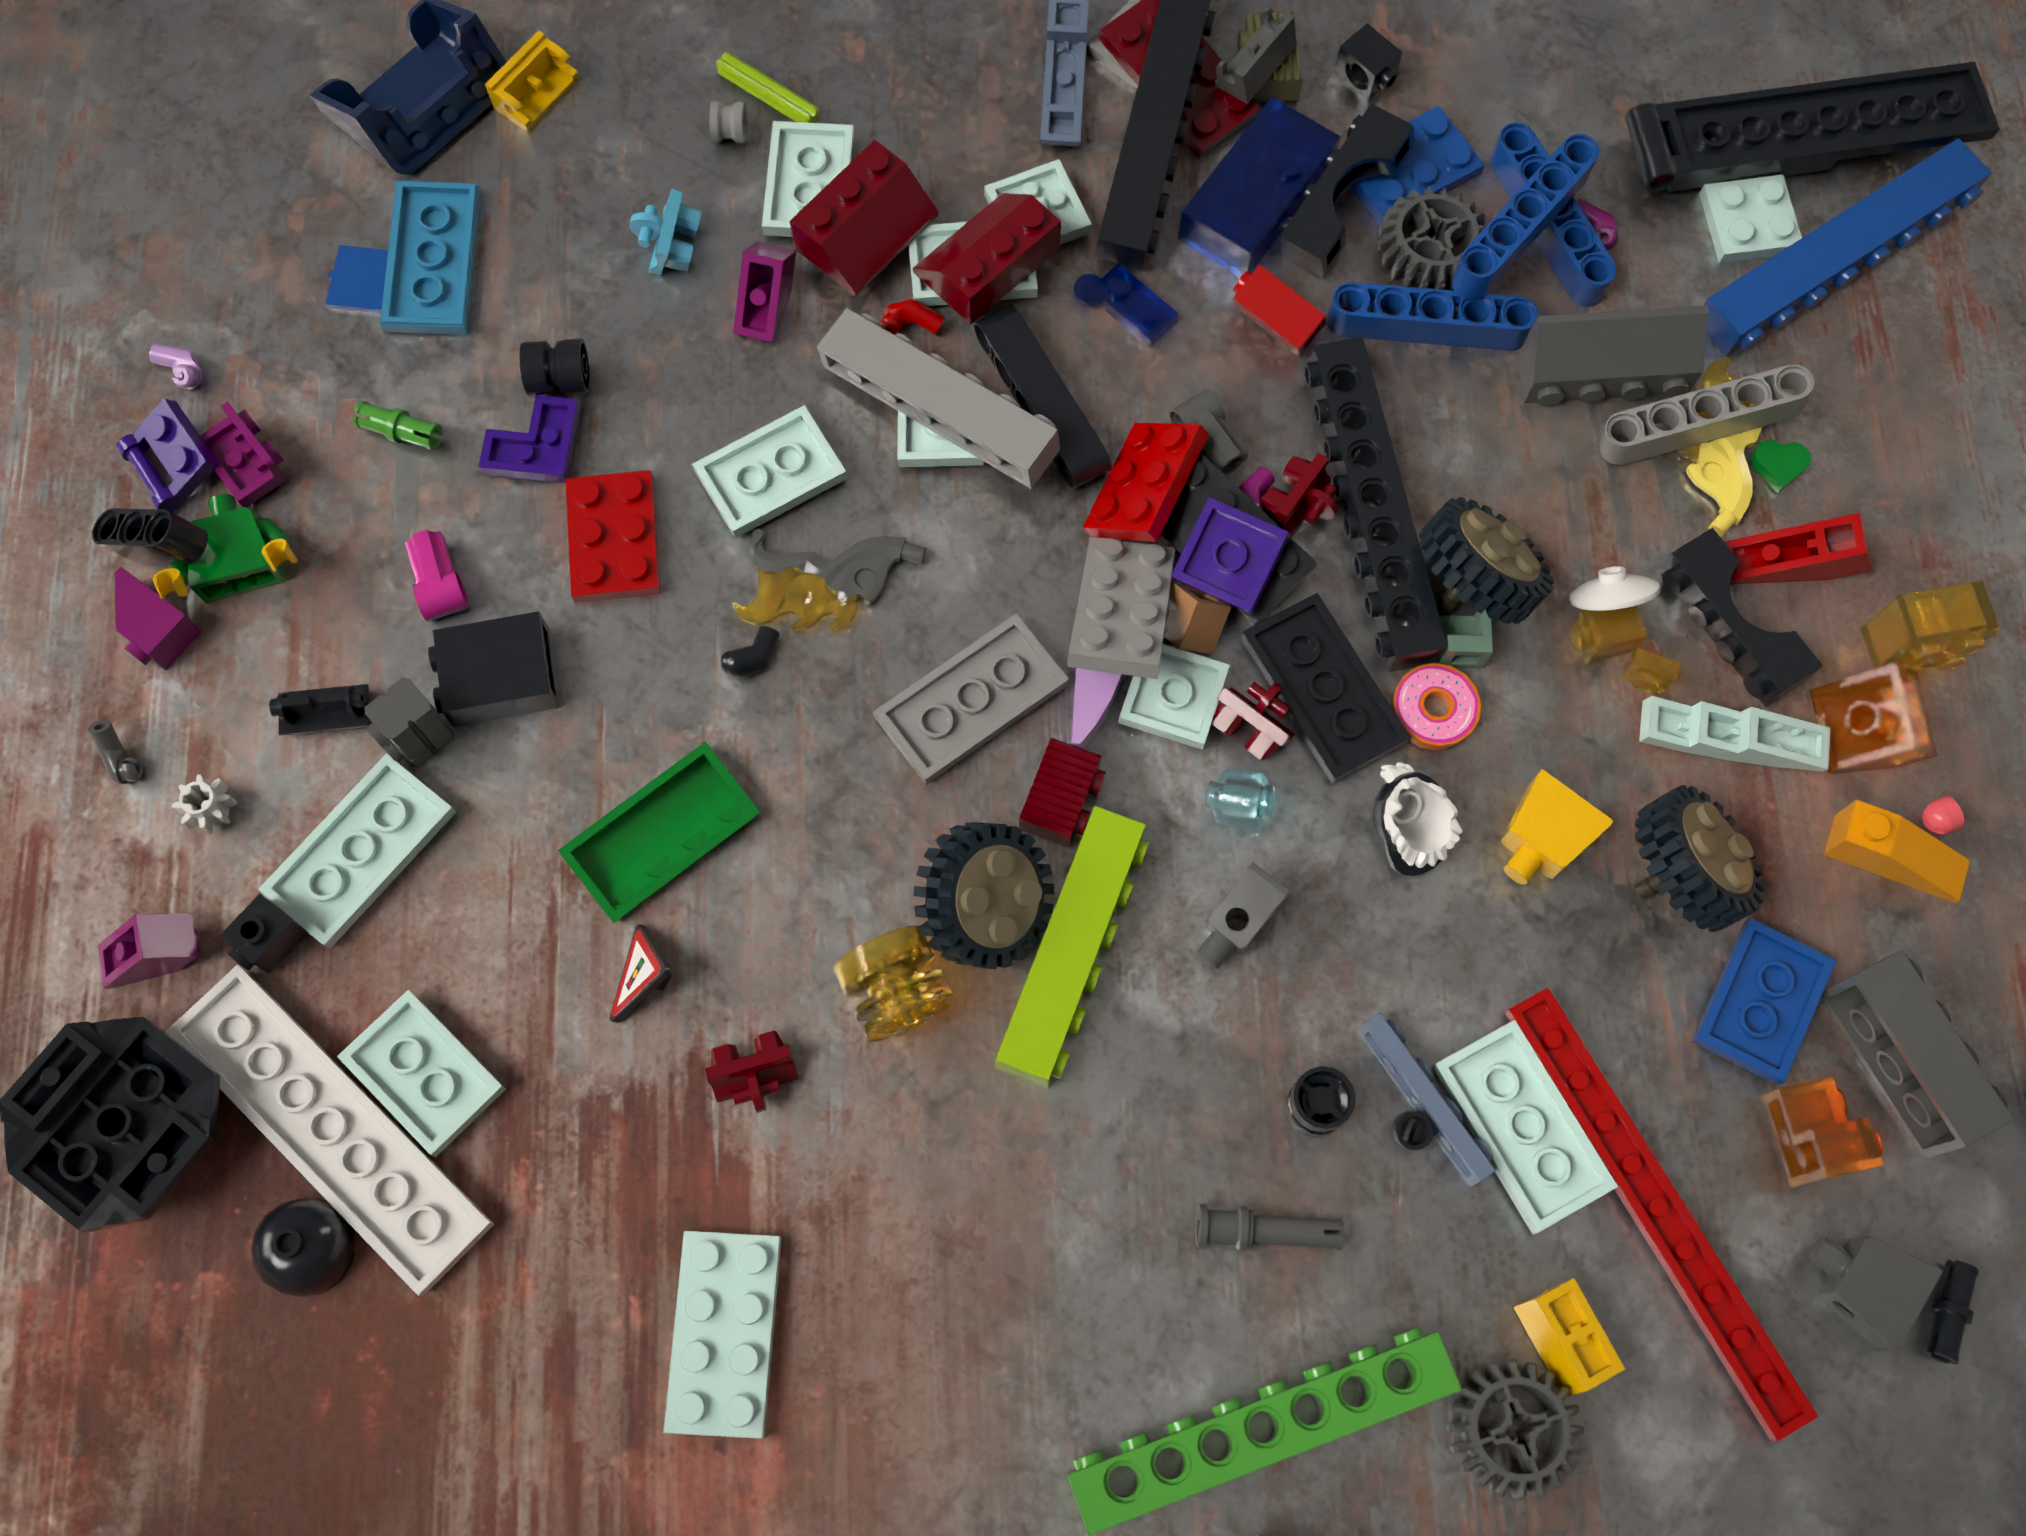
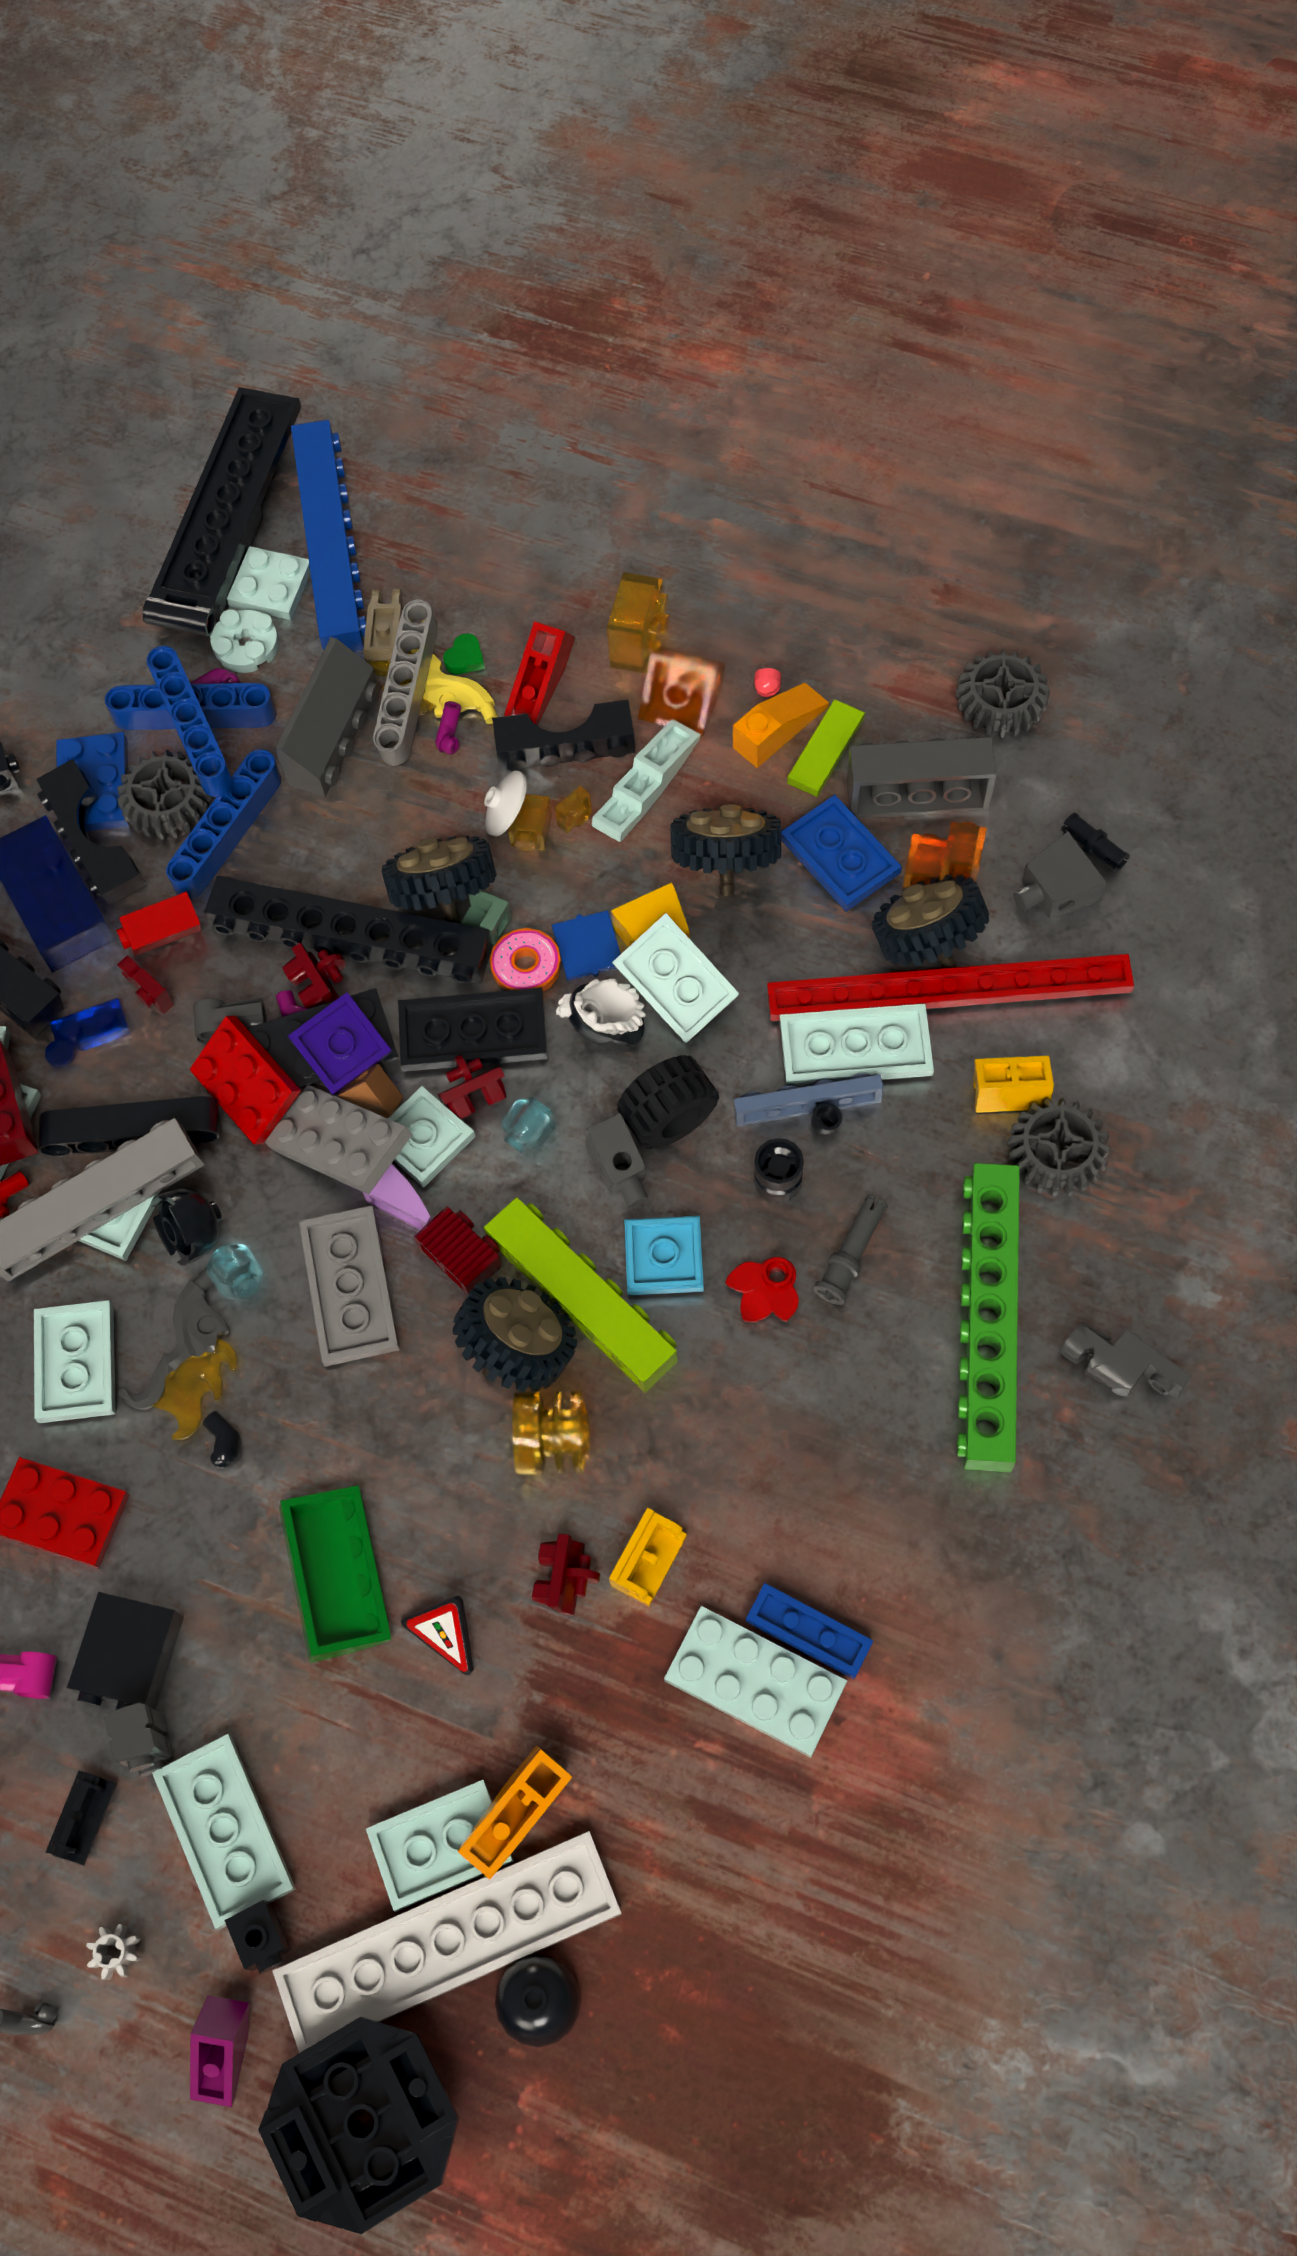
camera: 60 degrees left, 5 degrees down
none -> dark red plate [117,955,174,1015]
none -> black cylinder [151,1188,222,1265]
none -> clear light blue head [206,1244,264,1300]
none -> light aqua plate [210,610,279,673]
none -> dark tan hinge [363,589,402,661]
none -> magenta arm [435,701,461,755]
none -> light orange slope [457,1745,572,1880]
none -> blue piece [552,910,621,981]
none -> yellow hinge [609,1507,687,1607]
none -> light aqua plate [612,913,739,1043]
none -> black tyre [617,1055,719,1149]
none -> medium azure plate [624,1216,704,1295]
none -> red plate [725,1257,799,1323]
none -> blue plate [746,1583,873,1680]
none -> lime tile [787,699,865,797]
none -> black wheel [871,875,989,969]

